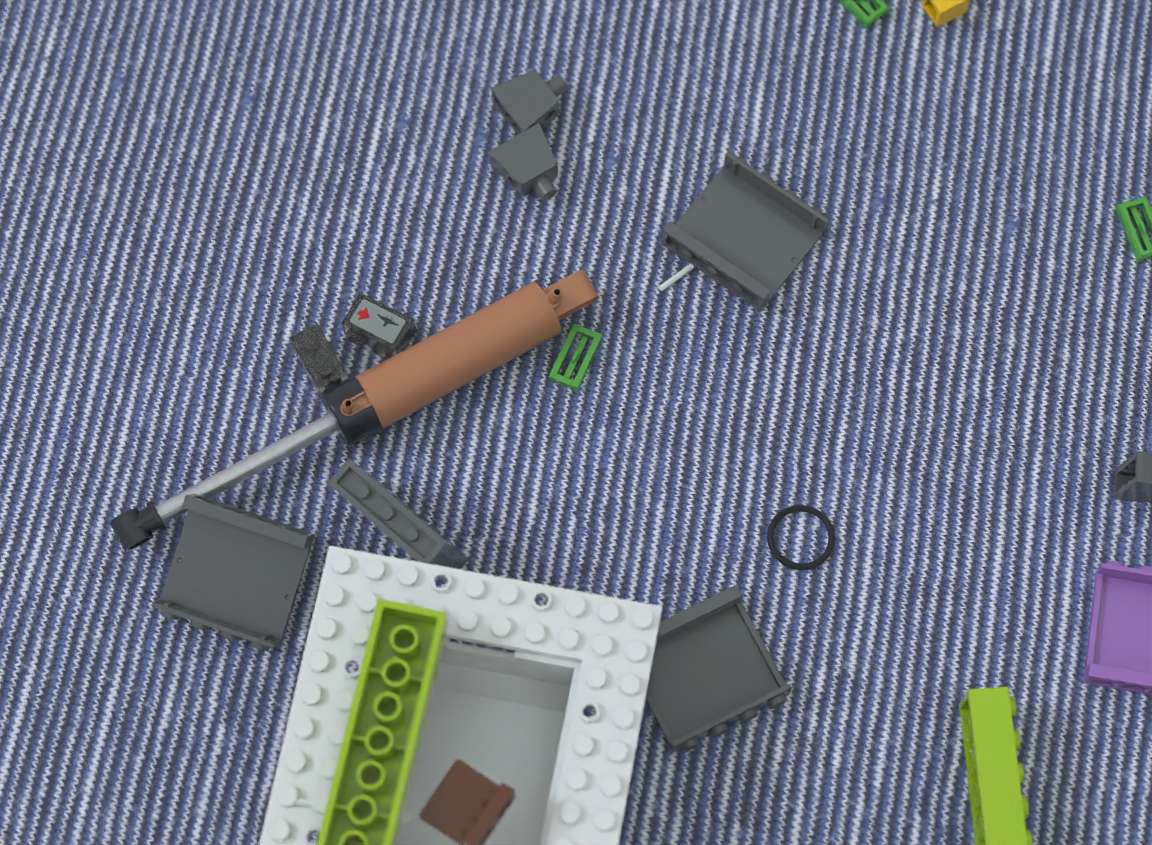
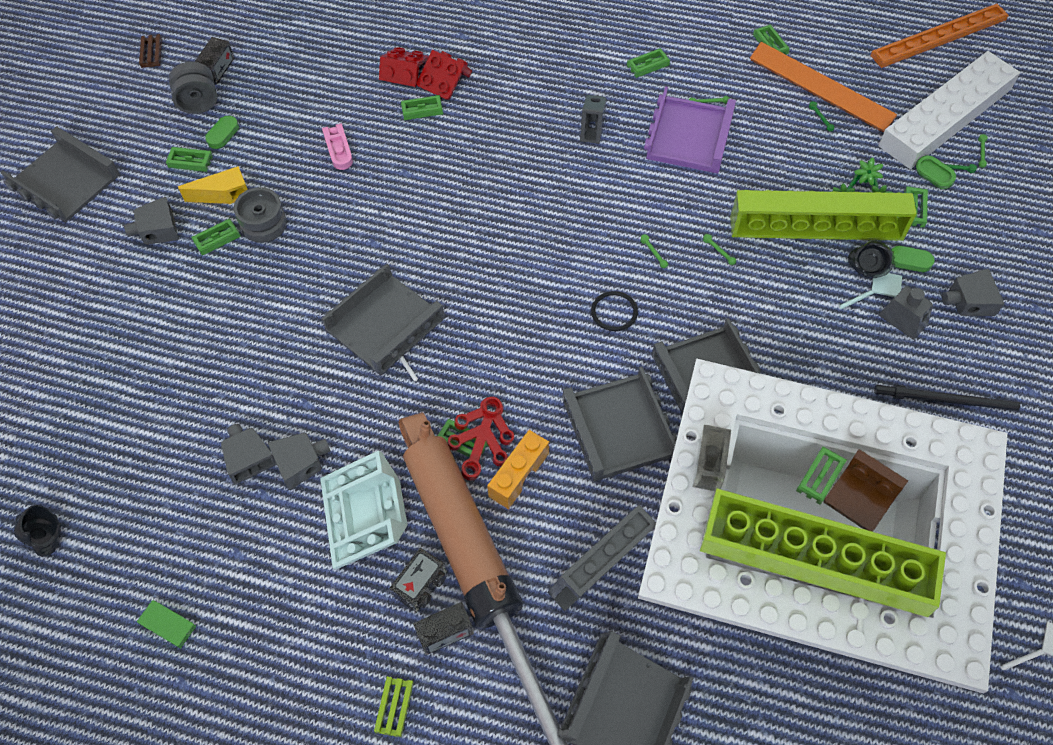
camera: 85 degrees left, 10 degrees down
none -> bright green tile [137,600,196,649]
none -> dark grey wheel [233,187,287,243]
none -> light aqua slope [320,450,407,570]
none -> bright pink plate [322,123,353,170]
none -> lime tile [374,676,414,738]
none -> red plant [447,397,514,481]
none -> light orange arch [487,430,549,510]
none -> dark grey panel [562,367,677,482]
none -> bright green hinge [640,234,668,268]
none -> clear smoke brick [692,425,731,491]
none -> bright green hinge [703,234,737,265]
none -> bright green tile [796,446,847,505]

